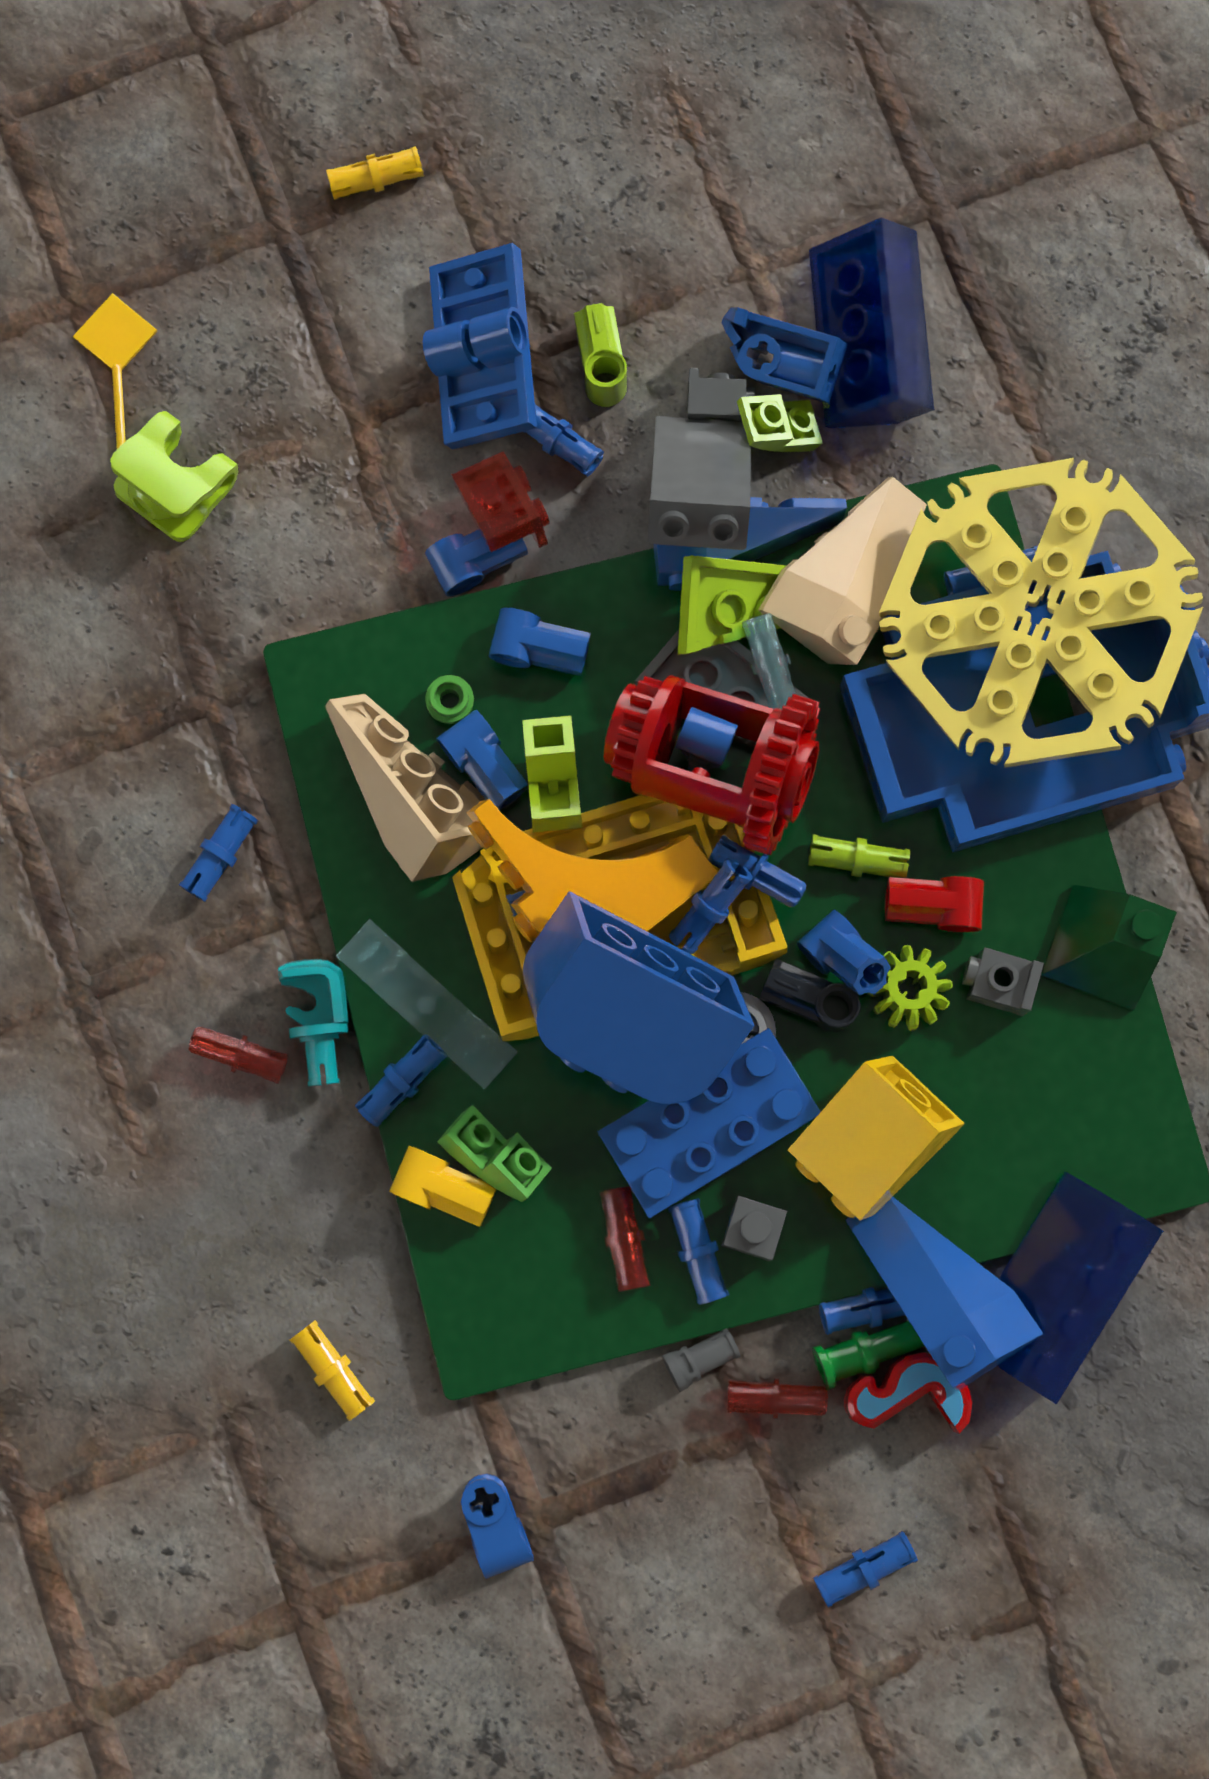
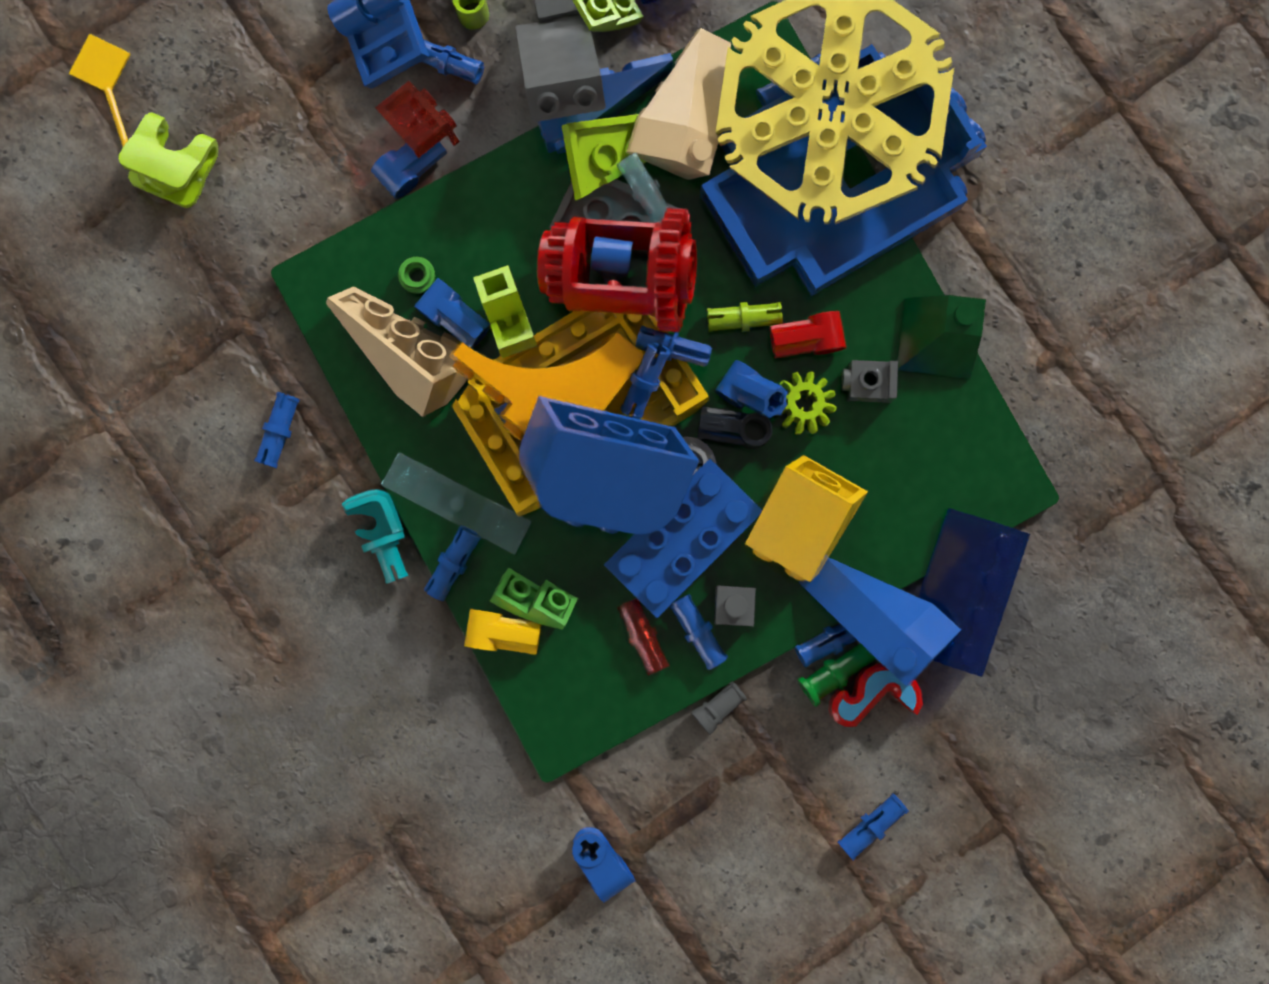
camera: 10 degrees left, 5 degrees up
clear red axle [188,1027,289,1084] -> none
yellow pin [289,1320,375,1421] -> none
blue piece [488,608,591,676] -> none
clear red axle [728,1378,828,1419] -> none

